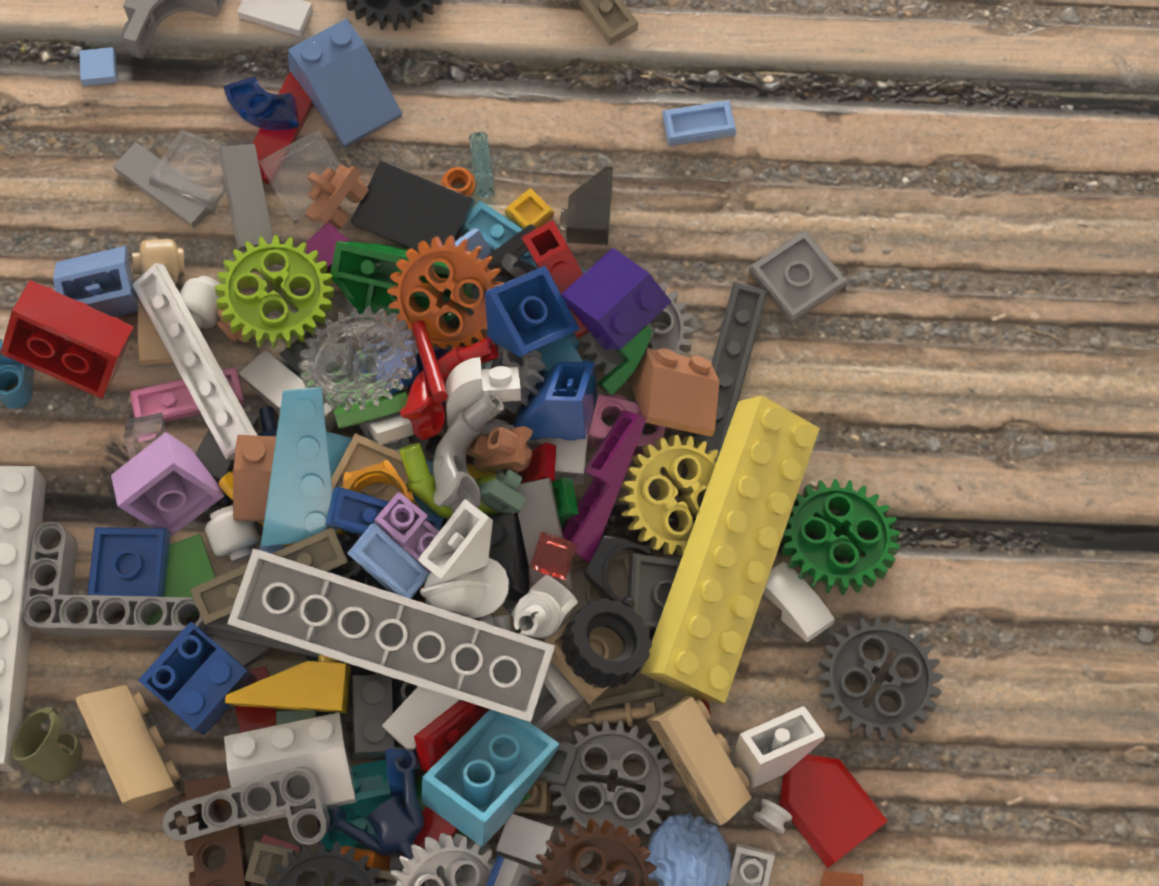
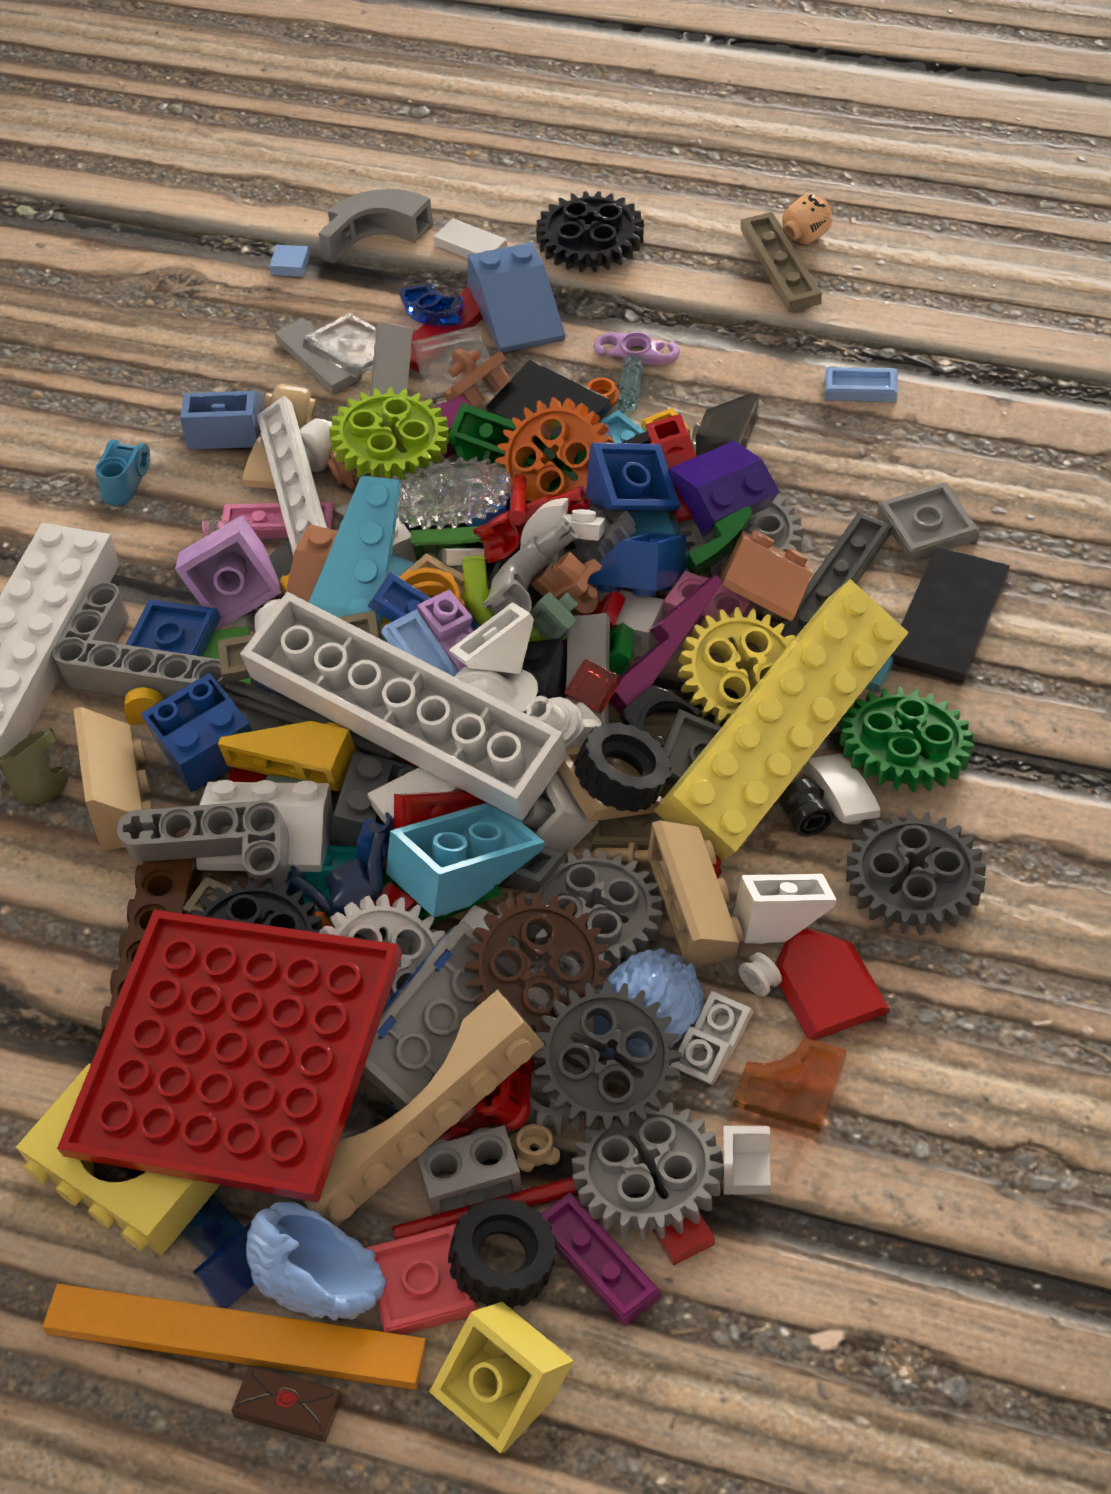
camera: 20 degrees right, 20 degrees down
red brick [0,280,134,399] -> none
none -> yellow tile [124,687,164,725]
none -> lavender piece [593,332,680,366]
none -> black wheel [779,778,834,837]
none -> black tile [890,546,1010,683]

